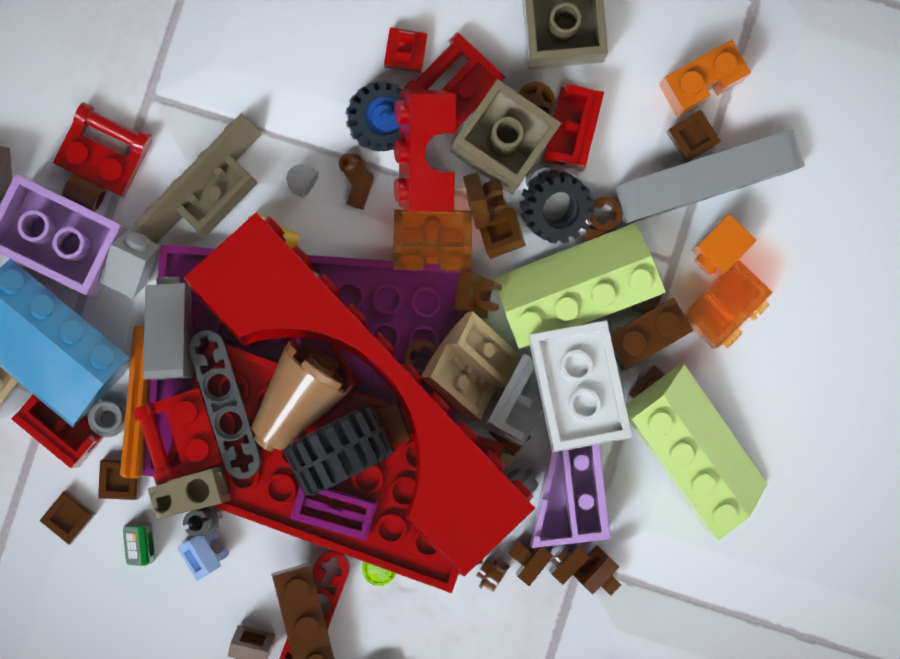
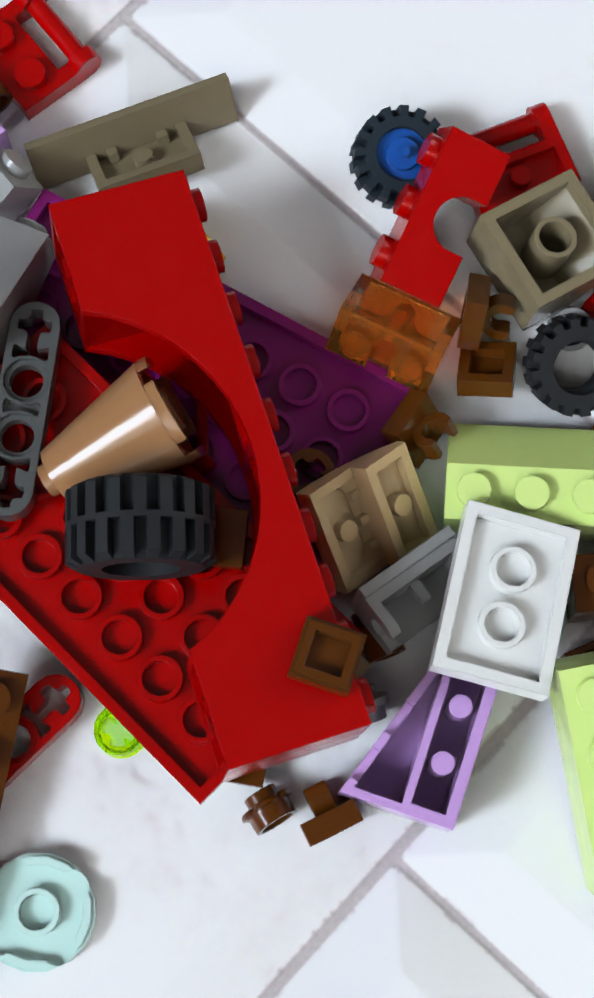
camera: 25 degrees right, 10 degrees down
light grey hinge [286,164,319,198] -> none
magenta tile [290,486,377,541] -> none
reddish brown arm [338,152,374,210] -> none
red tile [384,27,428,74] -> none
reddish brown plate [549,543,590,585] -> none
reddish brown tile [573,545,621,596] -> none
none -> reddish brown tile [286,615,367,697]

